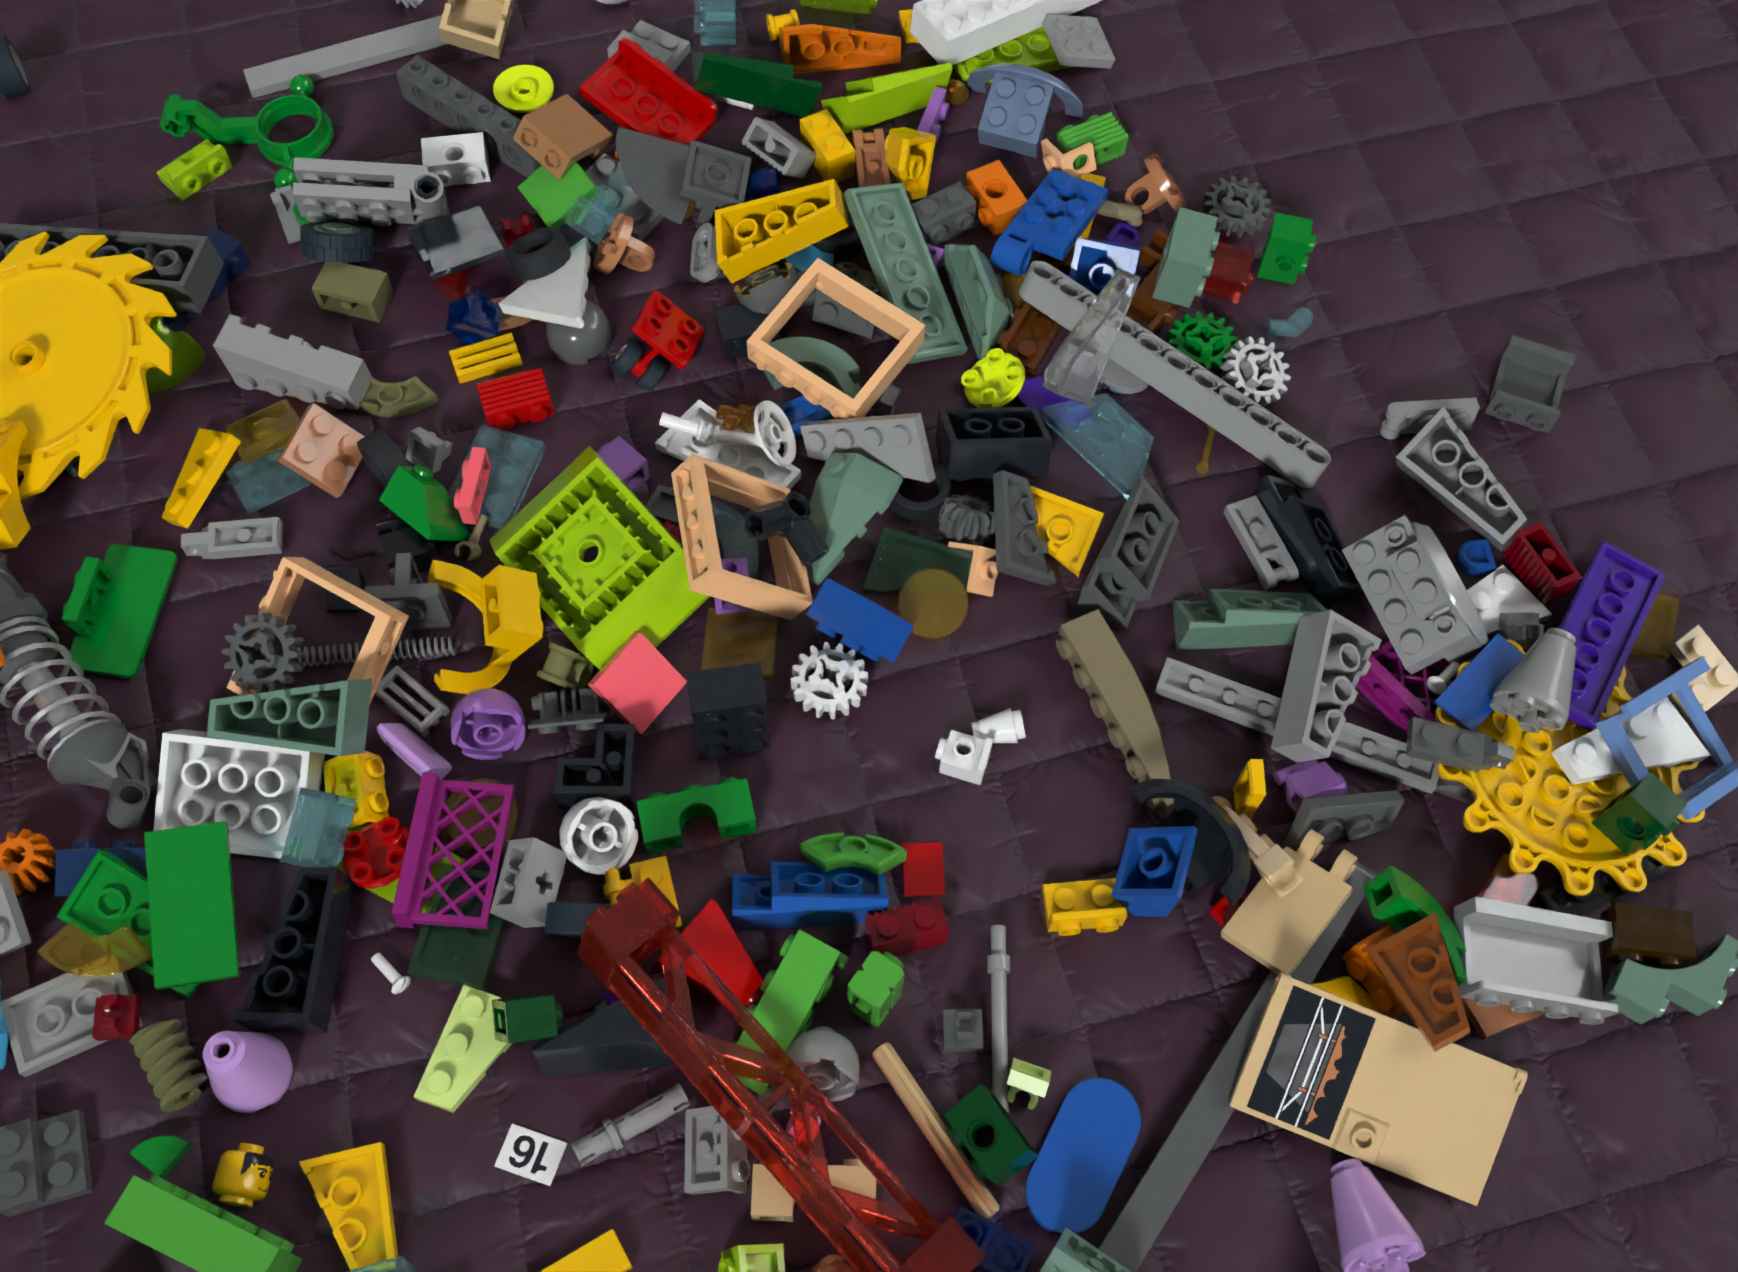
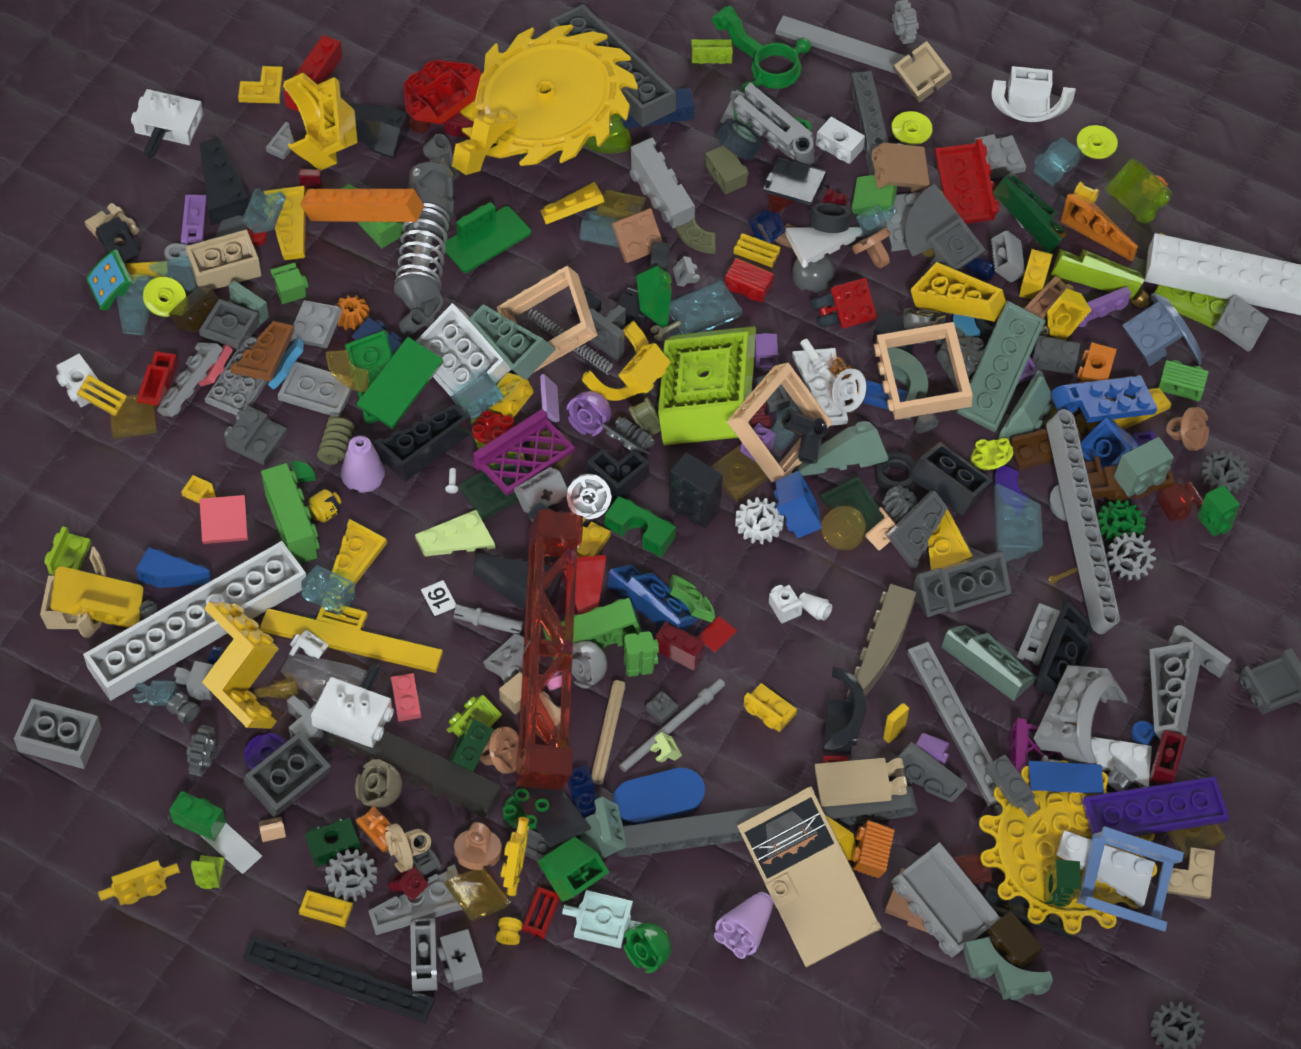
camera: 45 degrees right, 5 degrees down
dark red tile [92,994,142,1041] -> none
light grey hinge [181,517,283,559] -> none
dark grey gear [222,613,306,693] -> none
light grey tile [374,665,450,737] -> none
coral plate [454,447,492,525] -> none
dark green brick [492,993,563,1043] -> none
coral tile [588,632,687,734] -> none
light grey plate [690,223,721,283] -> none
light grey wing [800,413,936,483] -> none
dark green brick [943,1084,1039,1187] -> none
light nougat bracket [1041,138,1097,178] -> none
clear wedge [1042,268,1141,405] -> none
dark tan arm [1098,200,1143,228] -> none
blue slope [1111,826,1198,917] -> none
tan plate [1212,796,1303,898] -> none
clear light blue arm [1268,307,1314,337] -> none
light grey wedge [1271,609,1382,763] -> none
green arch [1363,865,1468,986] -> none
dark orange wing [1366,912,1470,1052] -> none
light grey cone [1489,628,1577,734] -> none

